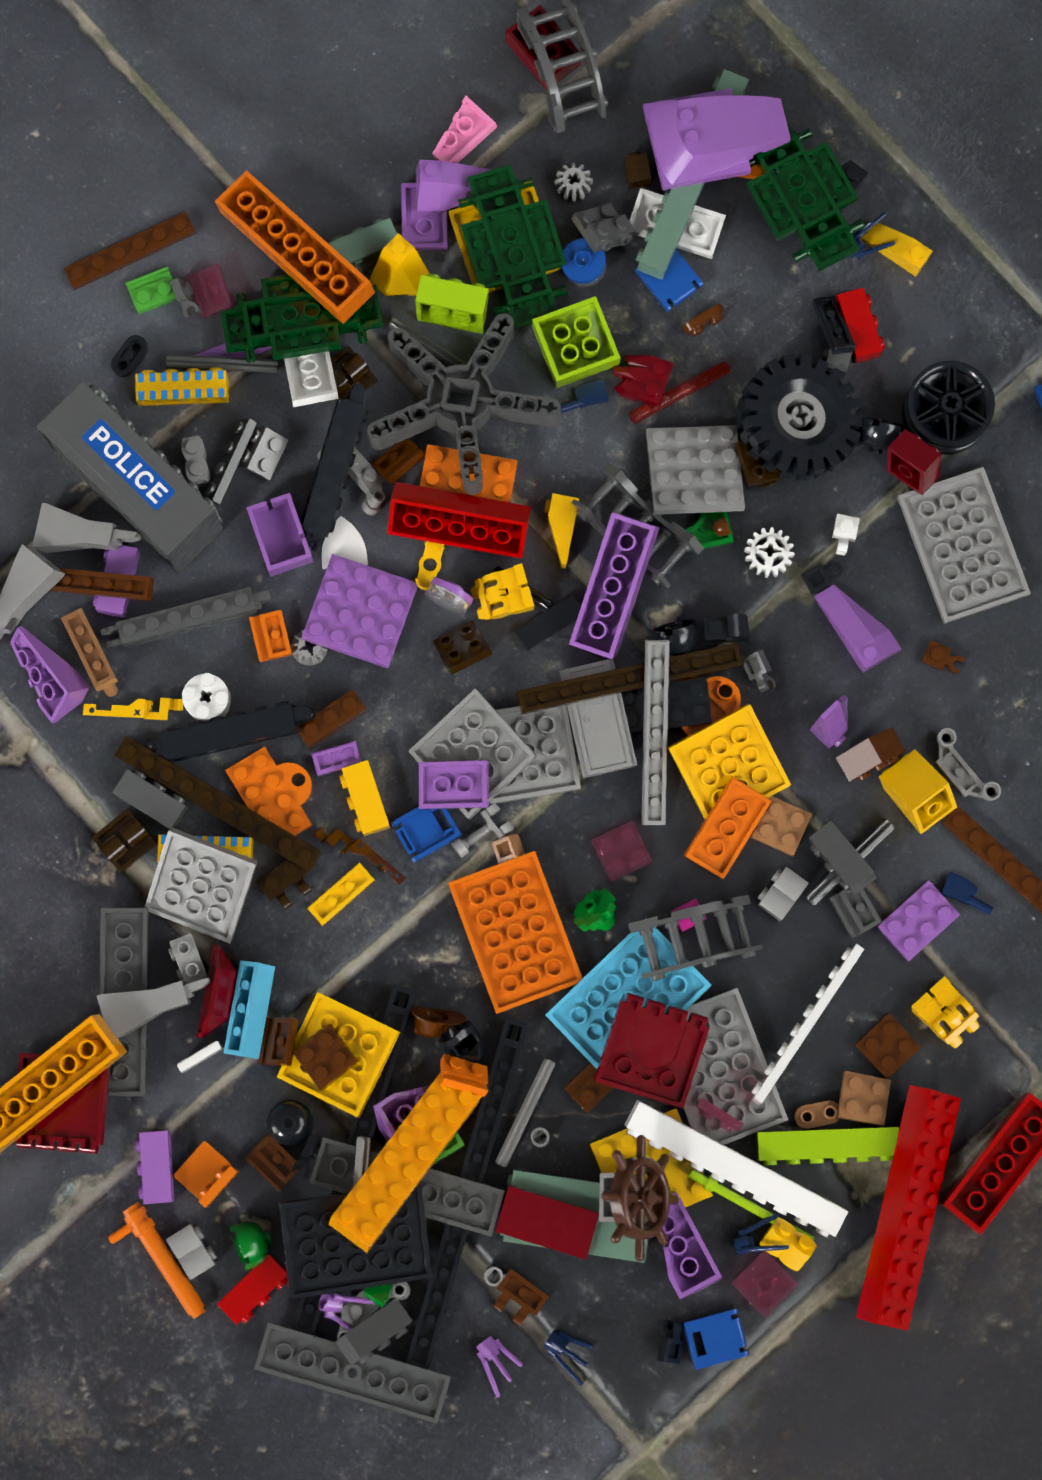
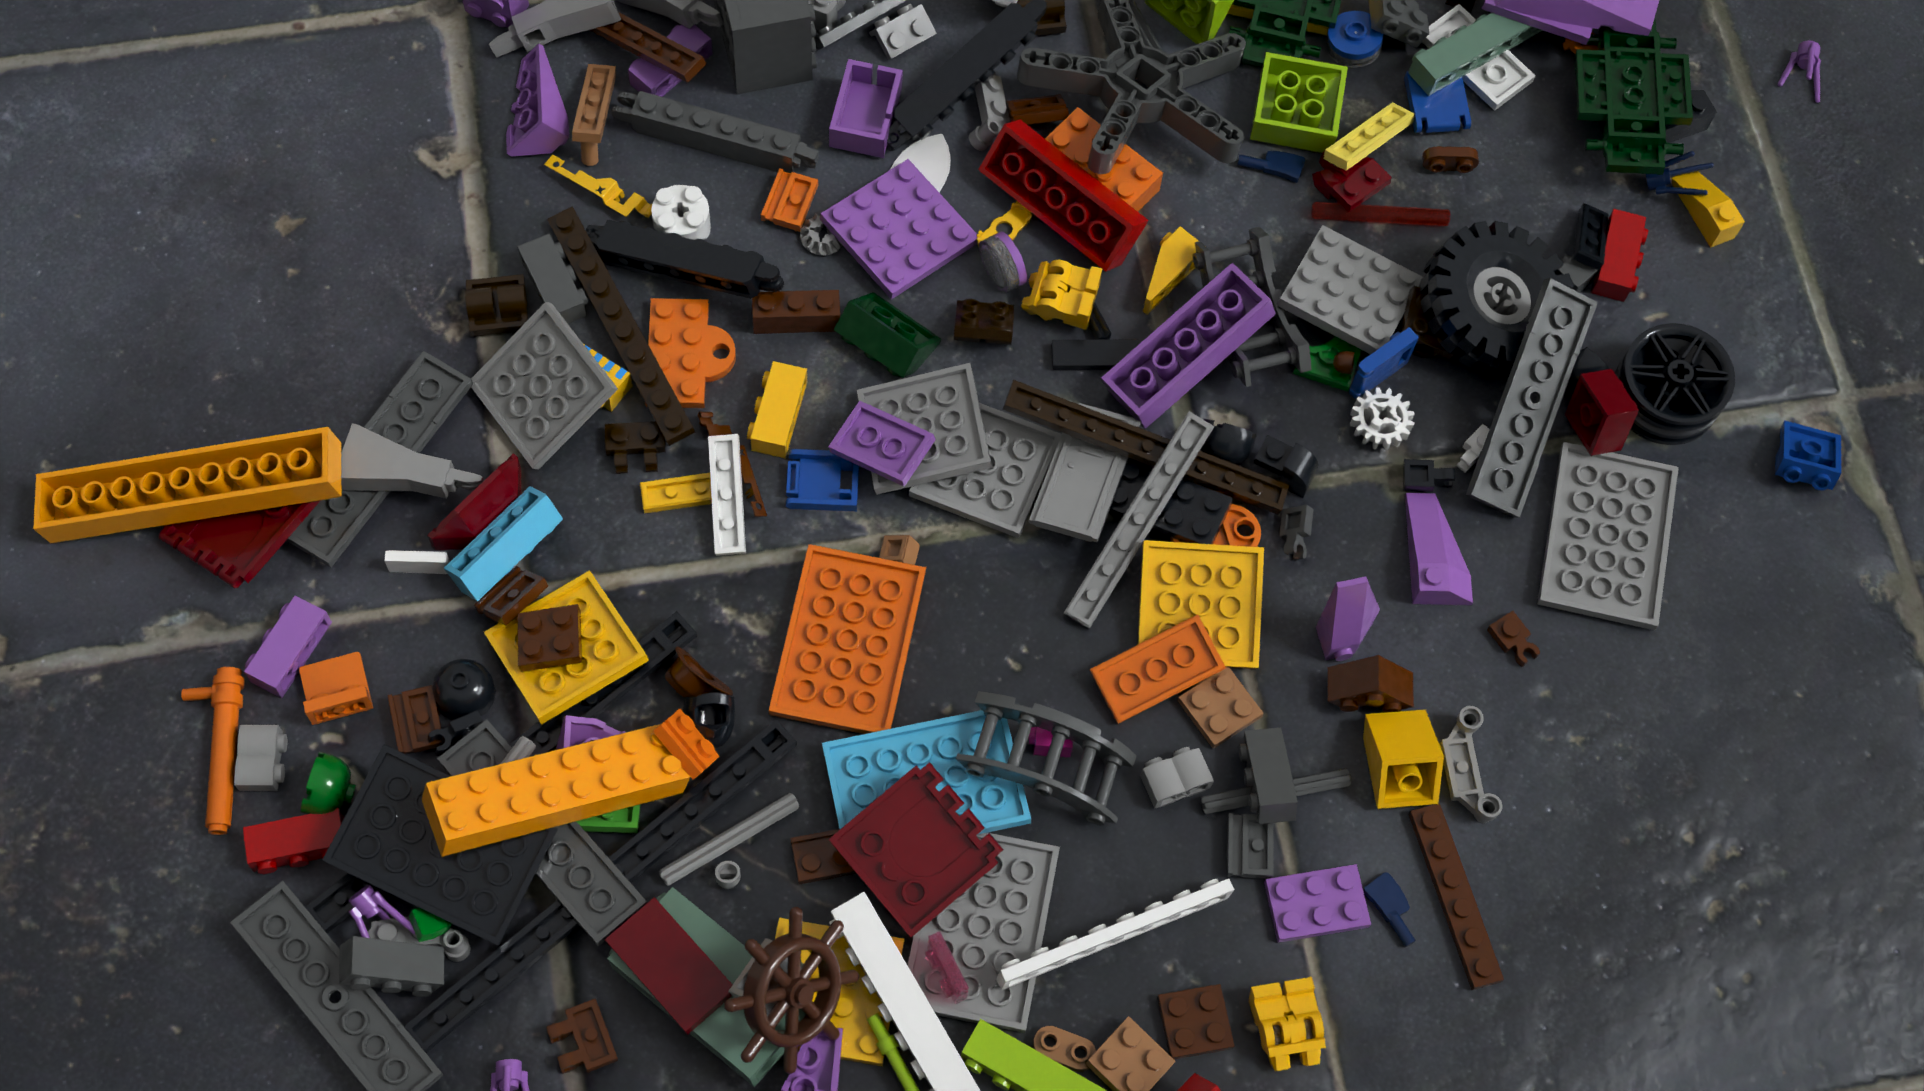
camera: 30 degrees right, 15 degrees down
light grey bracket [168,934,207,984] -> none
medium lavender plate [311,741,362,776] -> none
light grey bar [451,803,514,858] -> none
light grey hinge [483,1266,503,1286] -> none
green plant [573,888,616,932] -> none
clear pink plate [591,821,653,882] -> none
none -> white plate [708,434,746,556]
none -> dark green slope [834,292,942,378]
none -> light yellow plate [1324,102,1415,171]
none -> blue container [1349,327,1419,399]
none -> dark grey piece [1466,278,1598,518]
none -> medium lavender plant [1777,40,1821,103]

